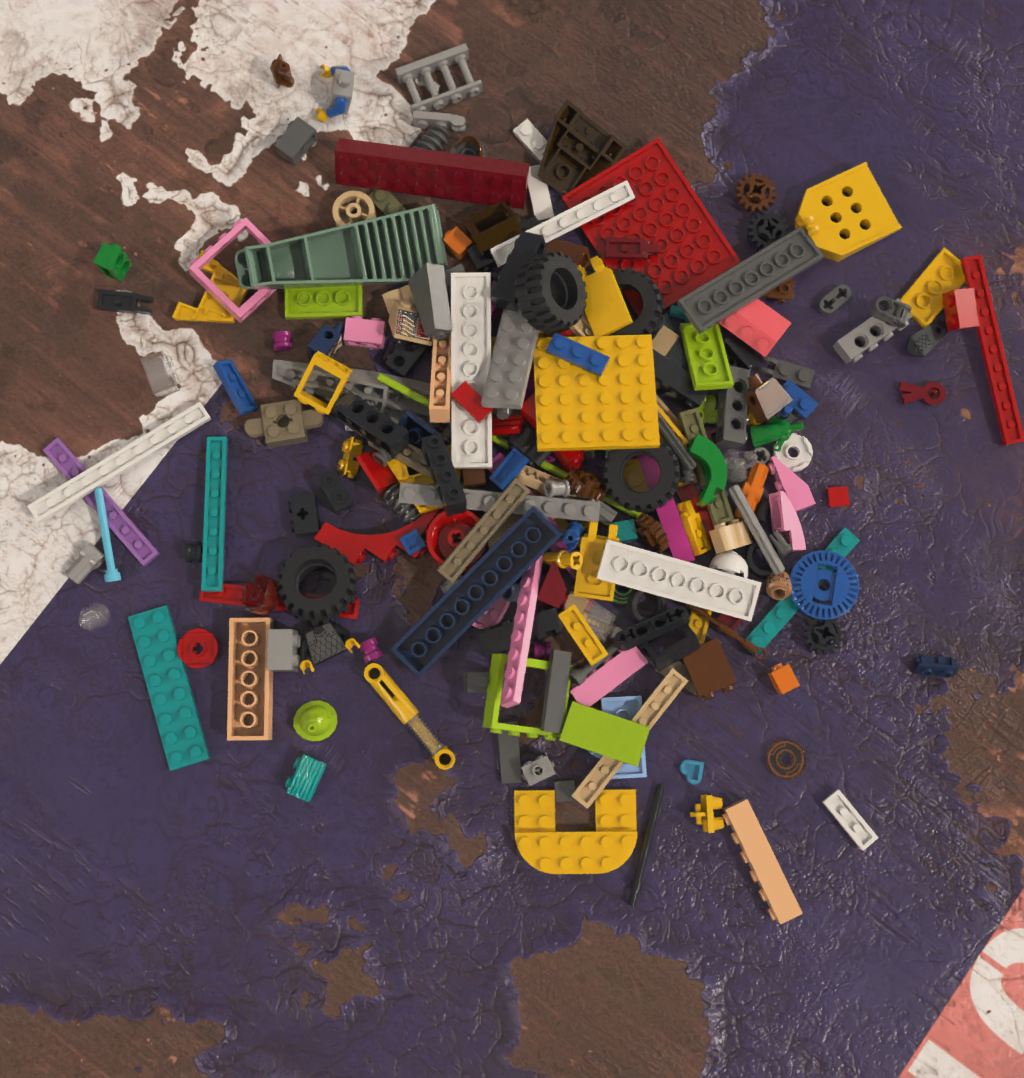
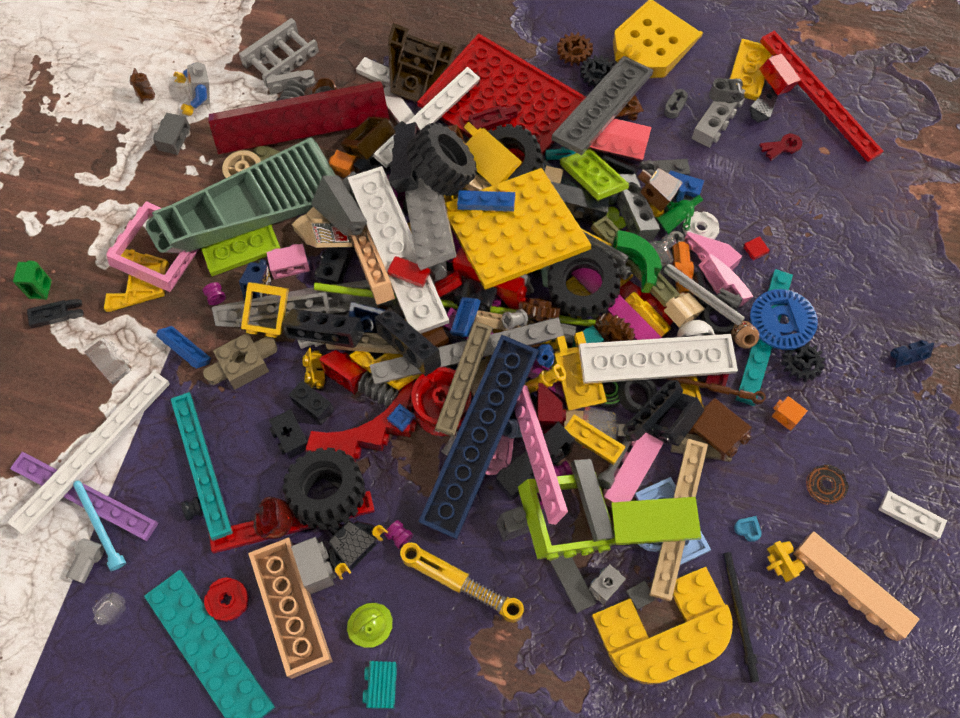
camera: 20 degrees left, 15 degrees down
dark grey bush [372,447,392,467] -> none

